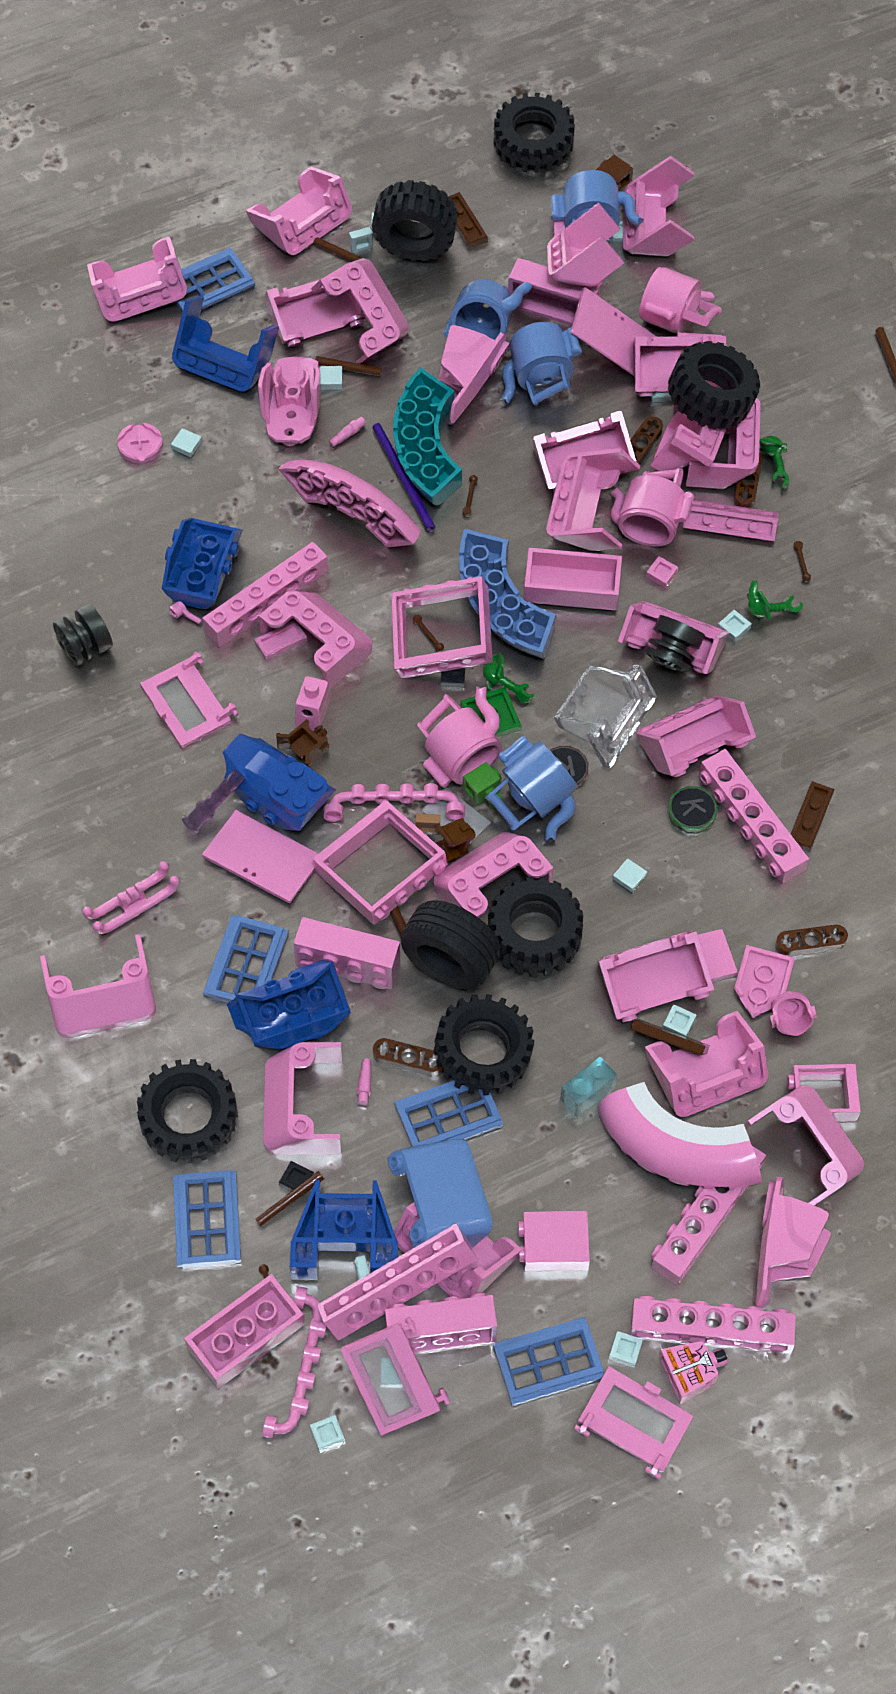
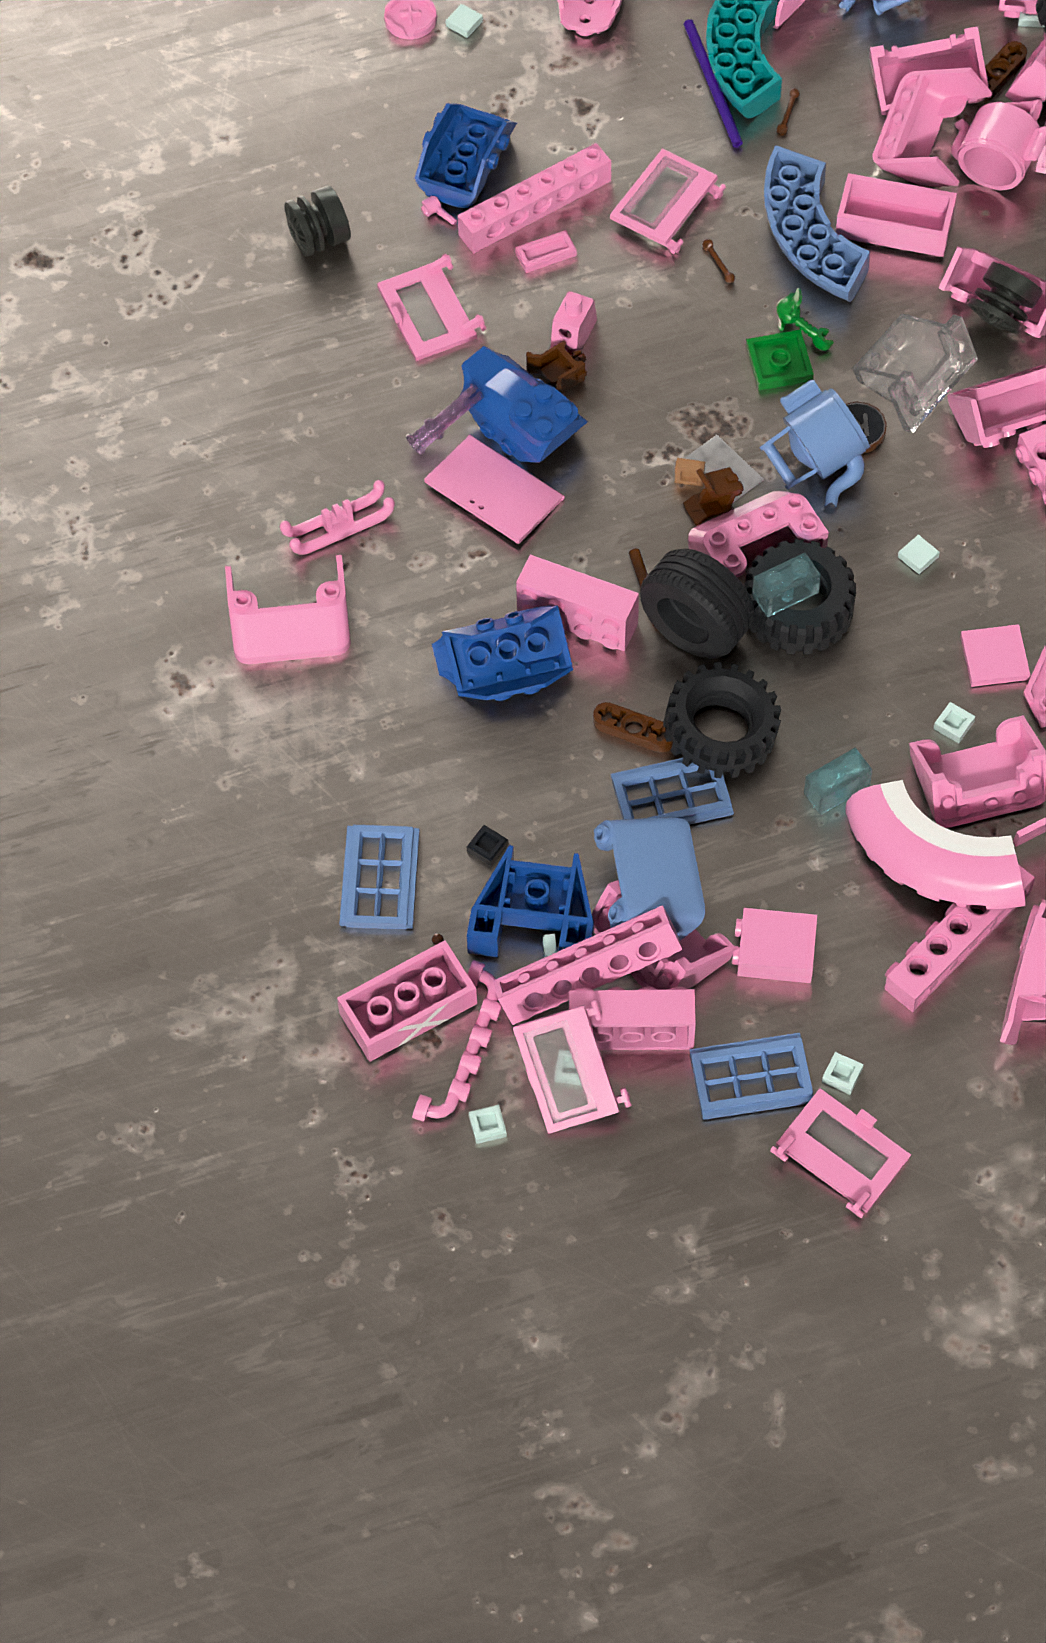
camera: 10 degrees right, 0 degrees up
black tyre [137,1059,238,1163] -> none
medium blue piece [203,915,289,1003] -> none
reddish brown bar [255,1171,324,1227] -> none
bright pink windscreen [259,591,372,689] -> none
bright pink windscreen [263,1042,343,1154] -> none
bright pink brick [278,459,421,548] -> none
bright pink window [312,800,447,925] -> none
bright pink bar [324,783,465,822] -> none
bright pink animal [329,417,366,447] -> none
bright pink animal [356,1058,371,1105] -> none
bright pink window [391,576,493,679] -> none
bright pink piece [417,686,502,788] -> none
black tile [441,668,465,688] -> none
bright green brick [463,762,503,811] -> none
bright pink windscreen [597,930,714,1022] -> none
reddish brown tile [631,1019,710,1055] -> none
bright pink brick [631,1296,796,1353] -> none
bright pink tile [646,556,678,588] -> none
bright pink torso [659,1341,728,1404] -> none
black tile [668,786,717,832] -> none
none -> piece [610,148,726,254]
none -> clear light blue brick [752,552,821,617]

